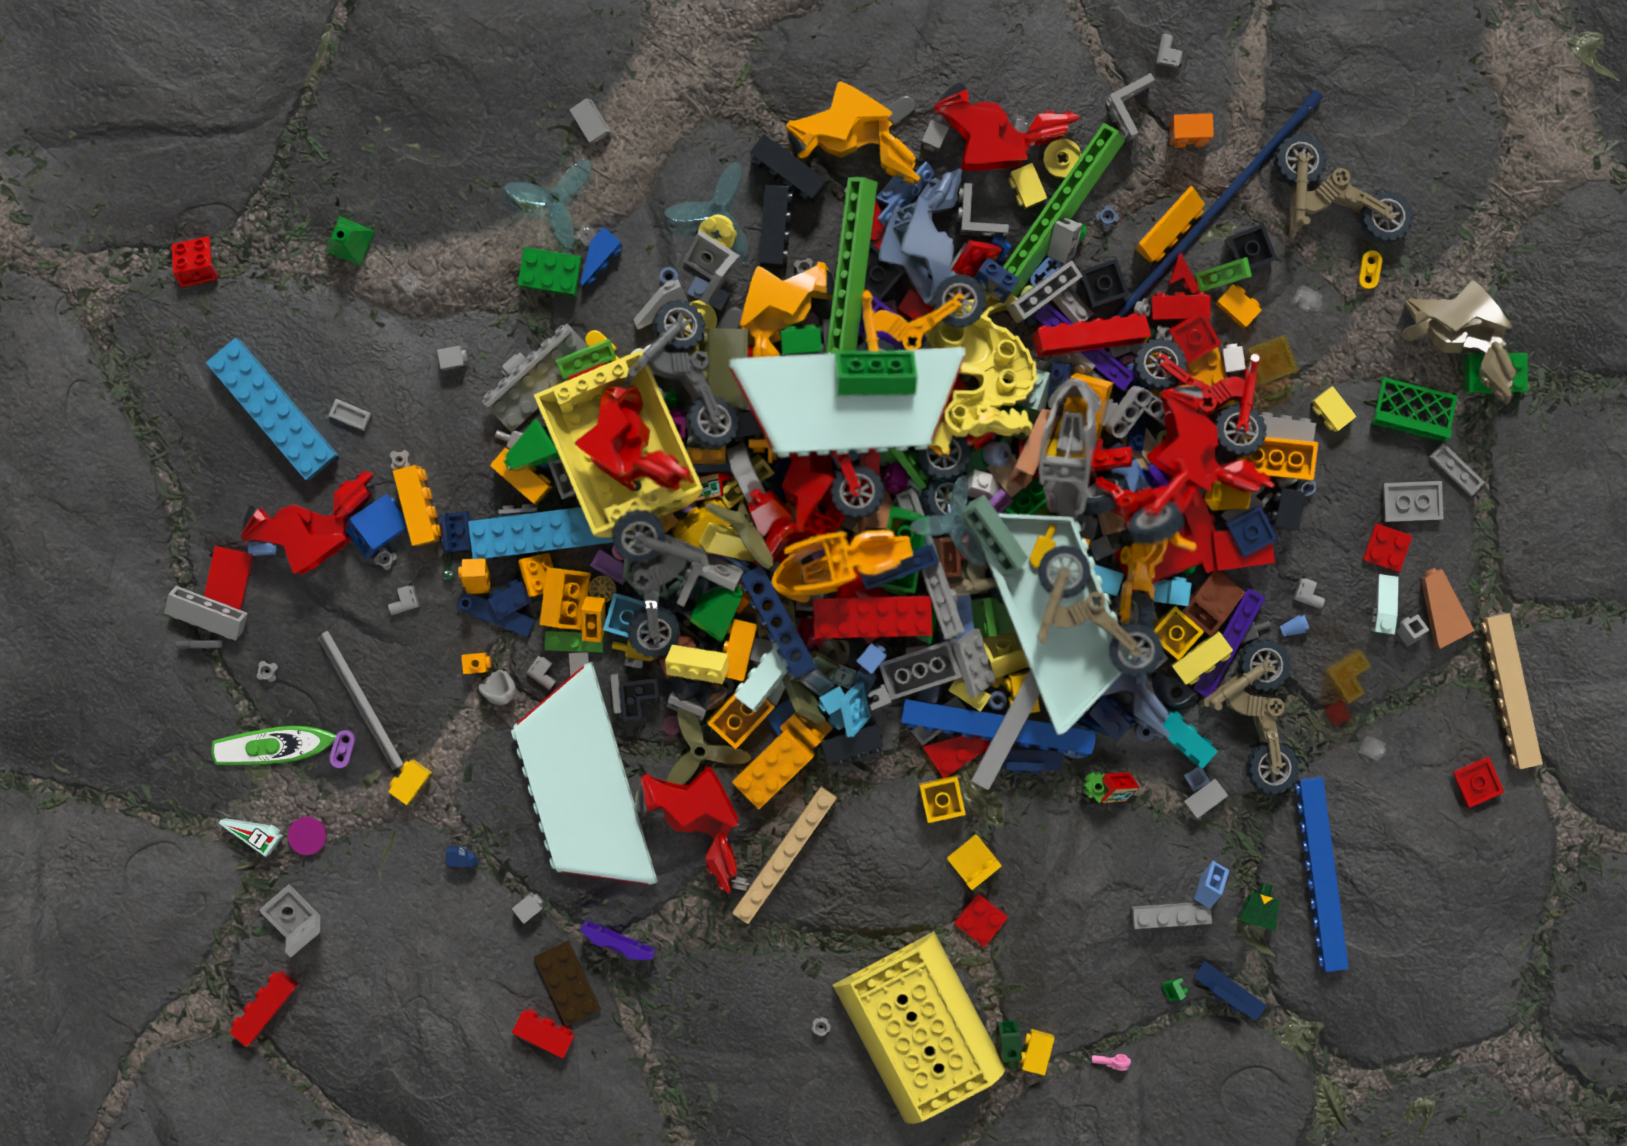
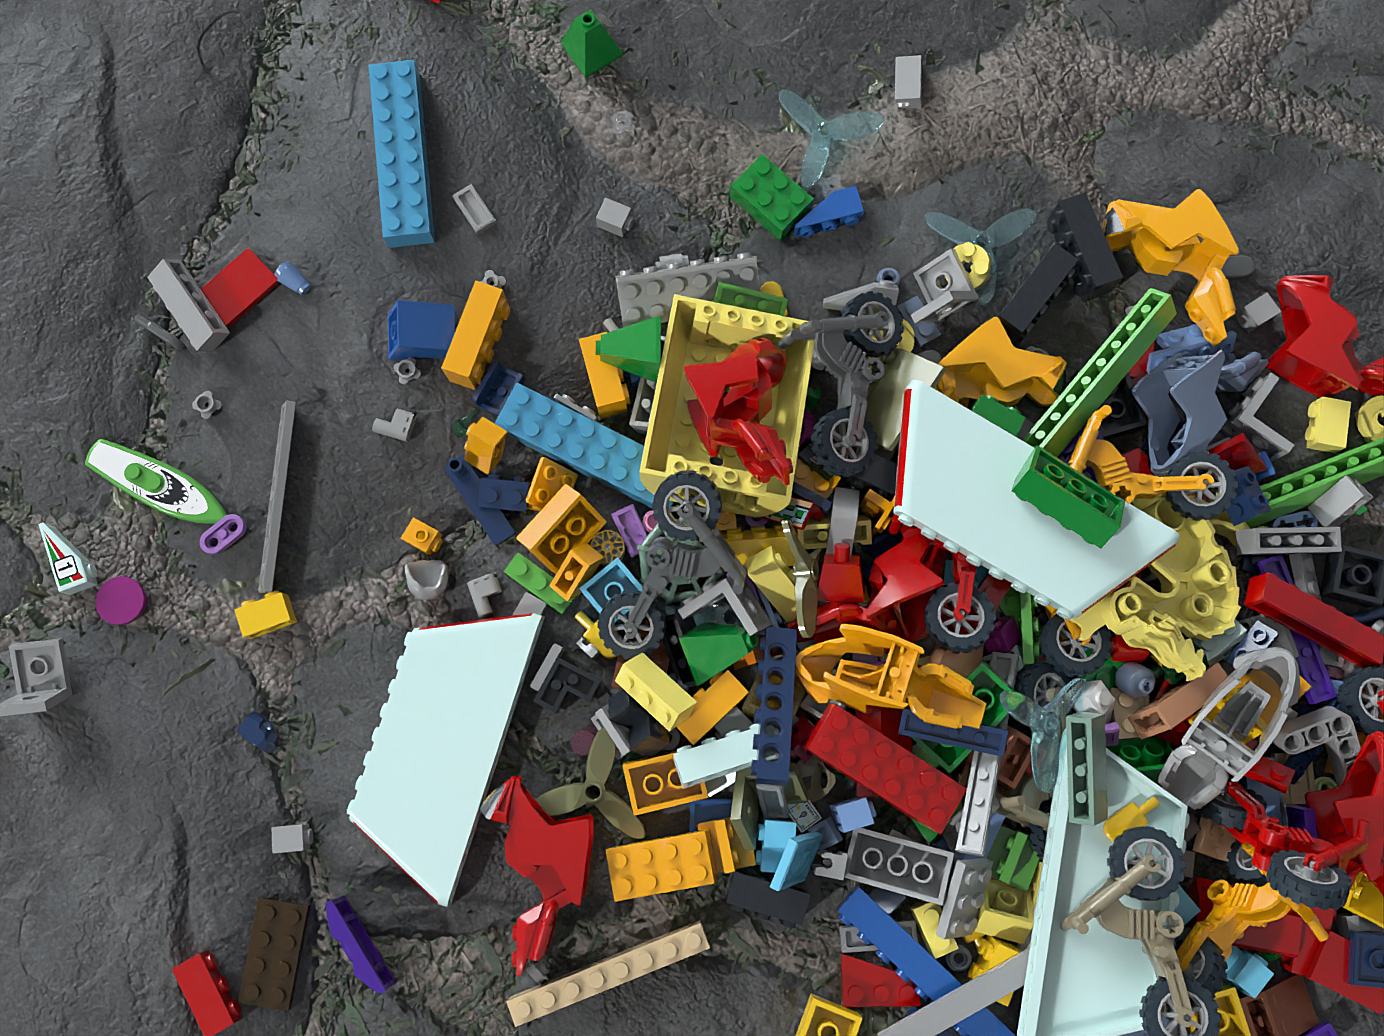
camera: 30 degrees right, 10 degrees down
red piece [241,471,375,575] -> none

